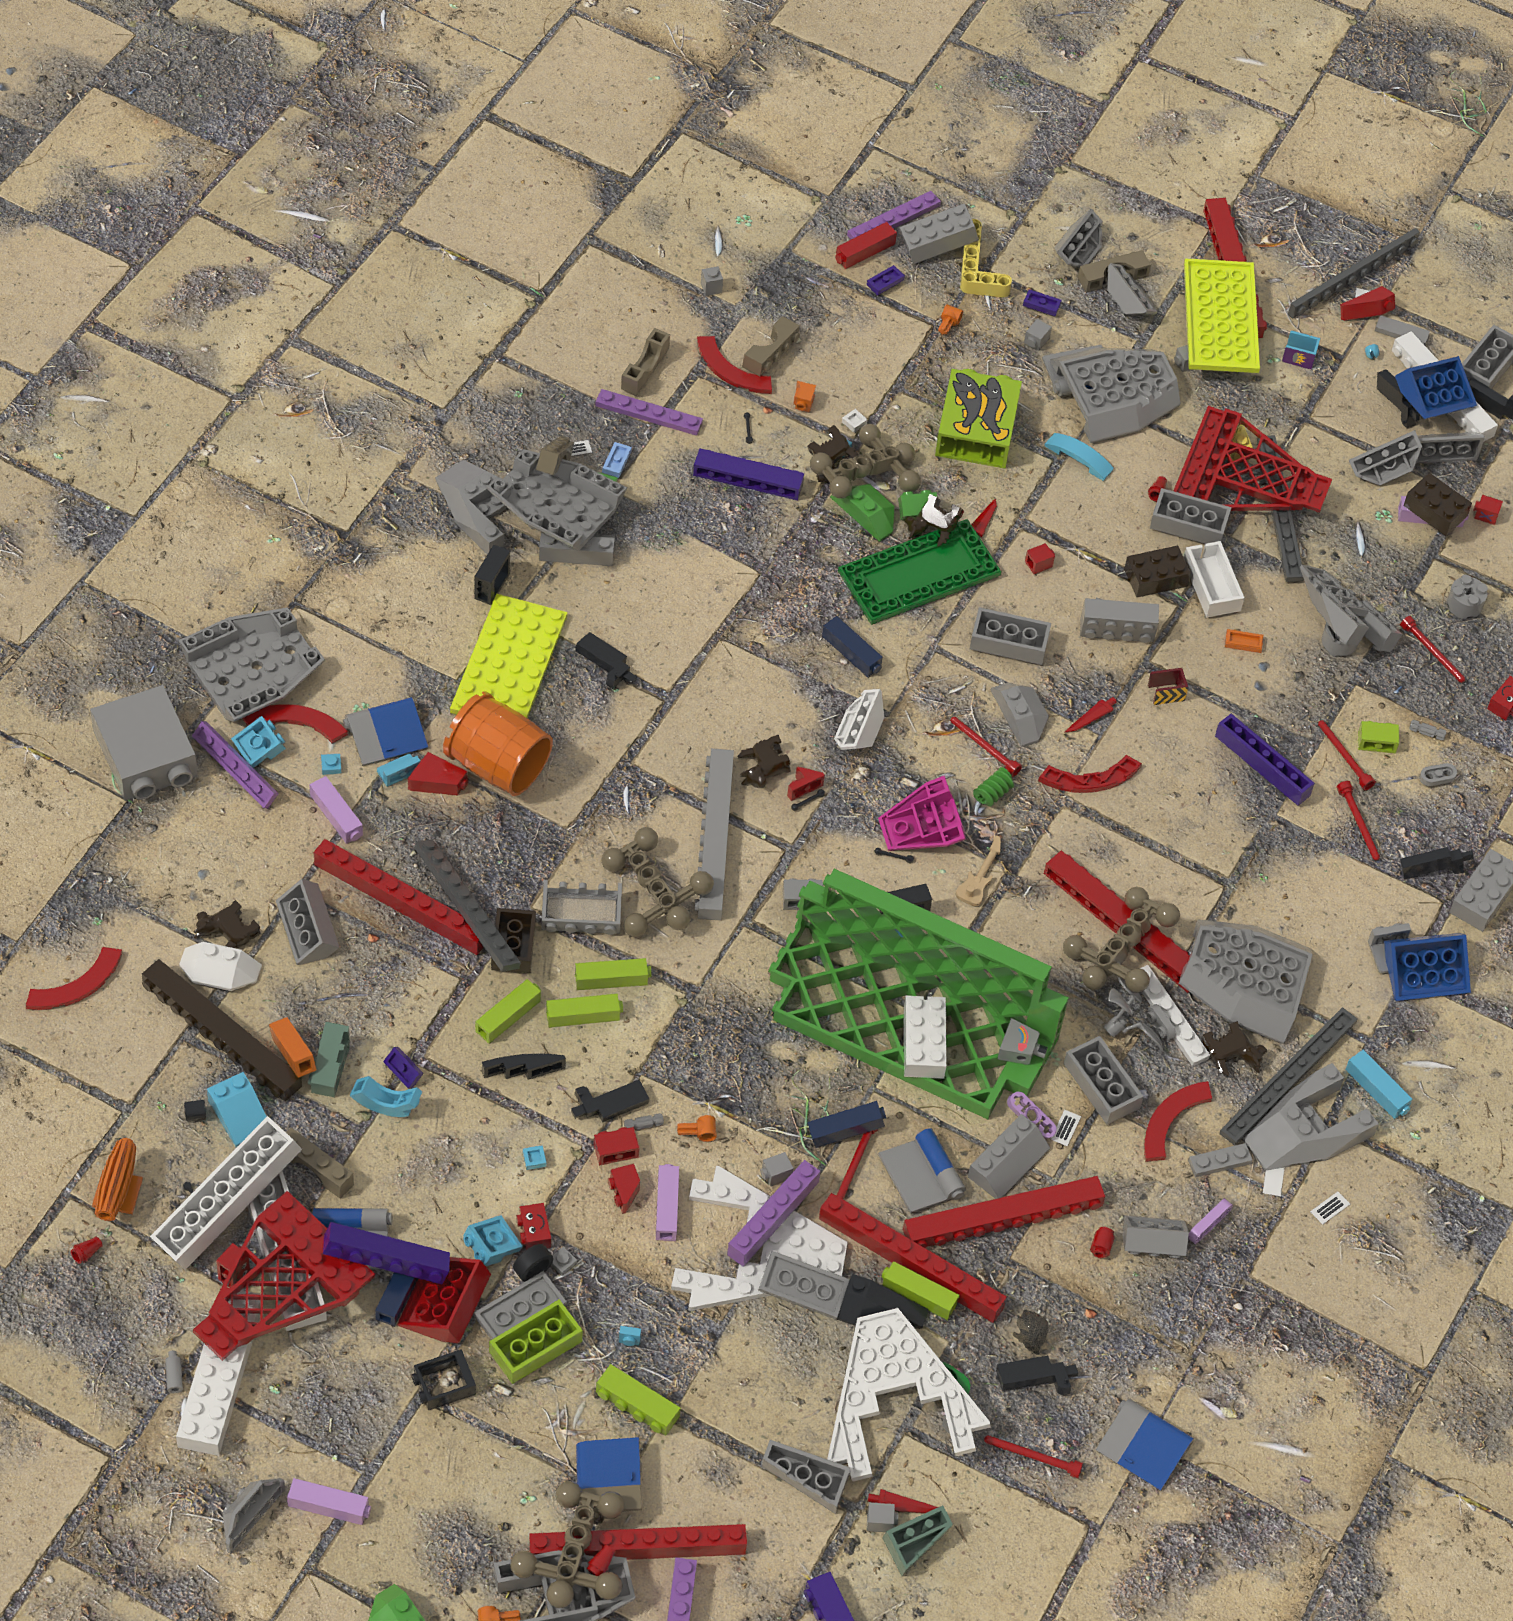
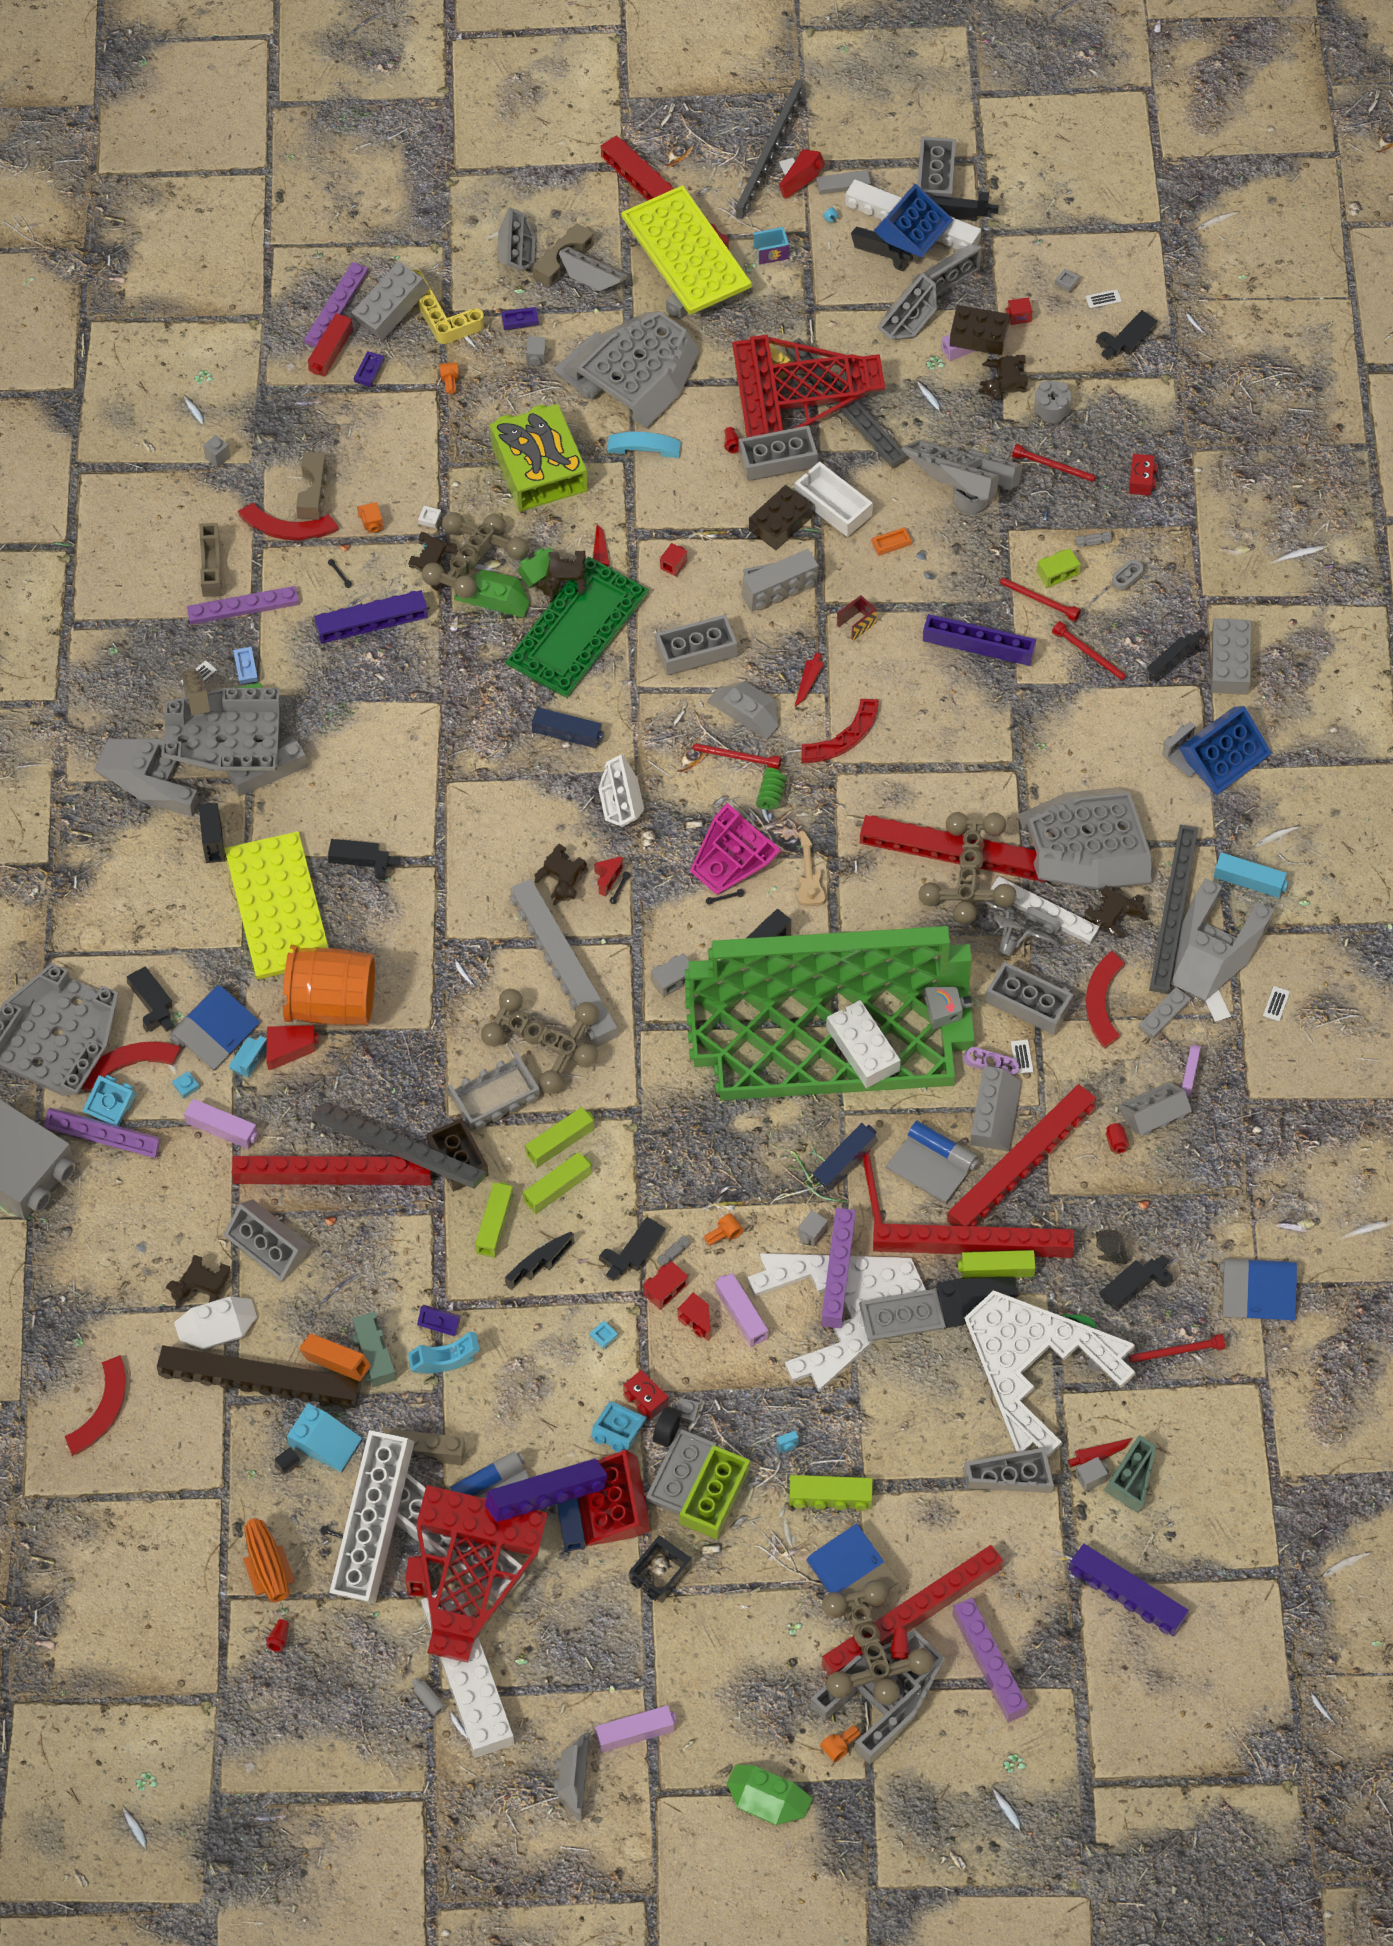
camera: 25 degrees left, 5 degrees up
none -> black piece [127,966,174,1032]
none -> dark brown animal [978,355,1028,400]

